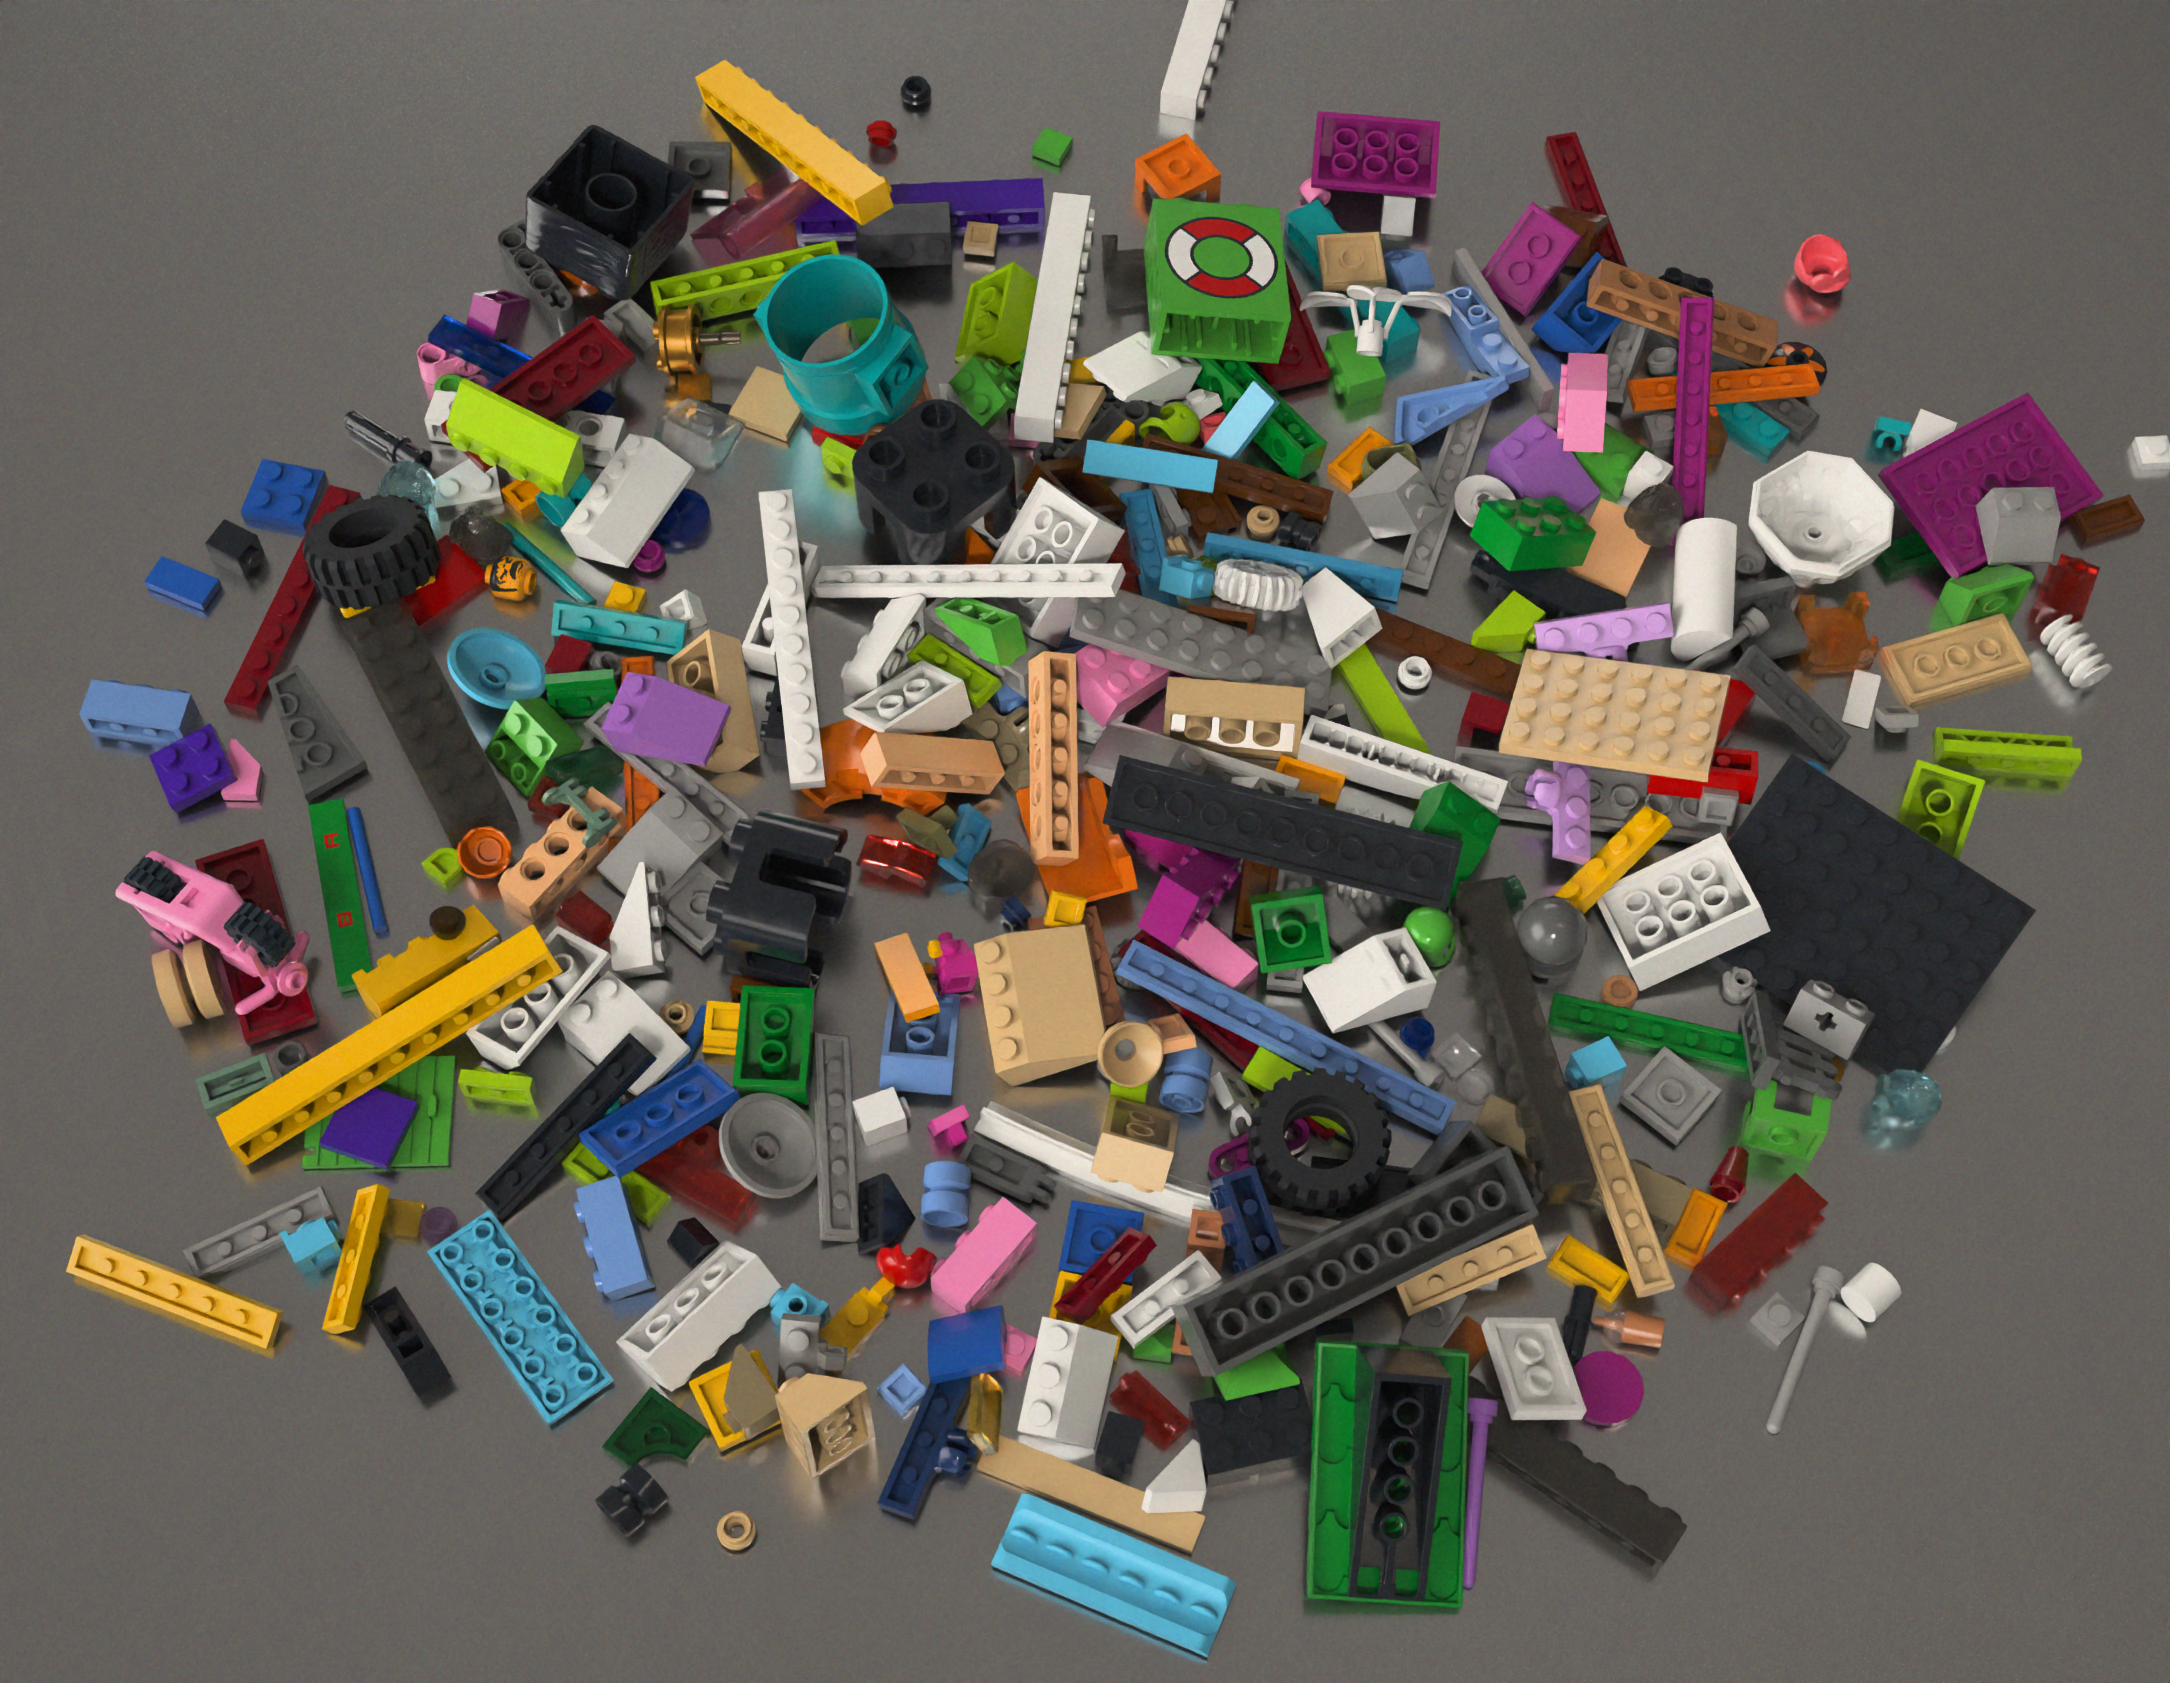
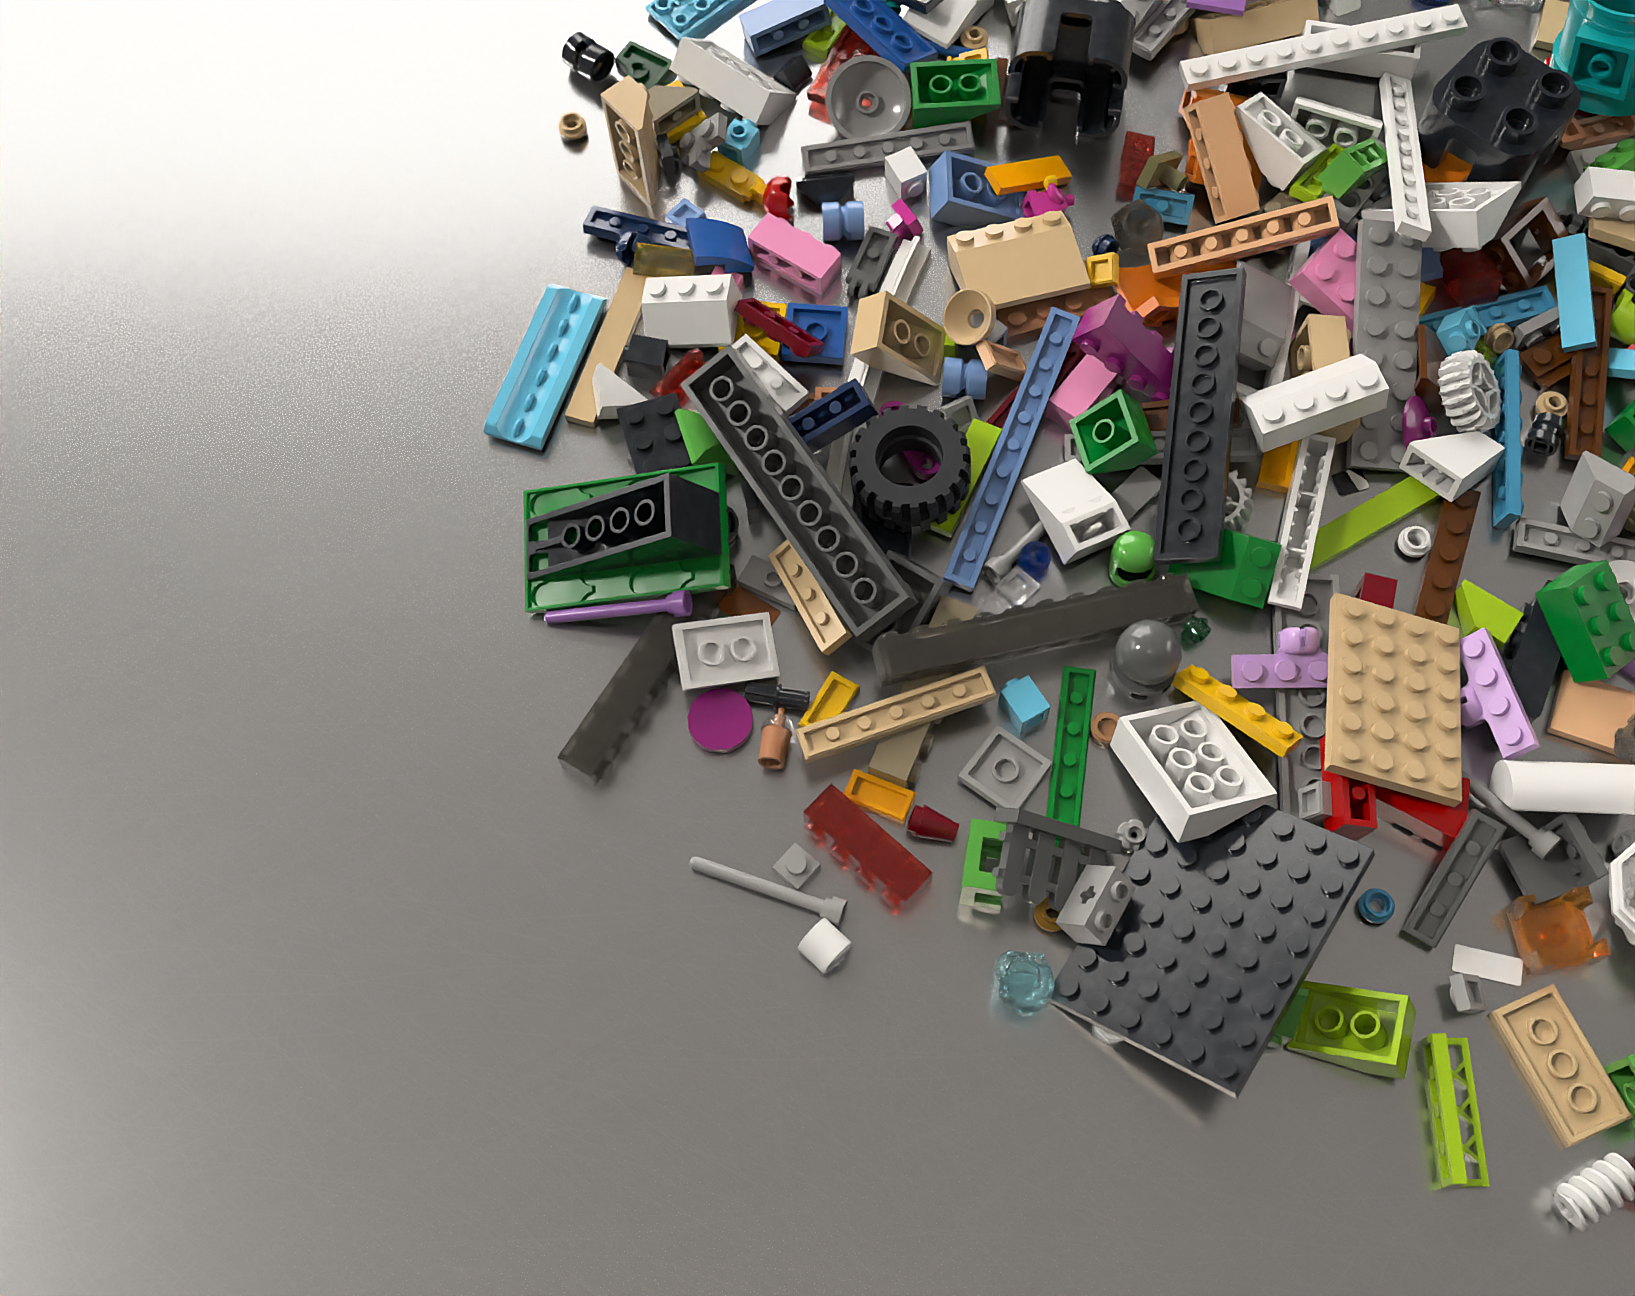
camera: 90 degrees right, 5 degrees up
none -> white slope [1239,354,1389,453]
none -> magenta dish [1402,396,1437,449]

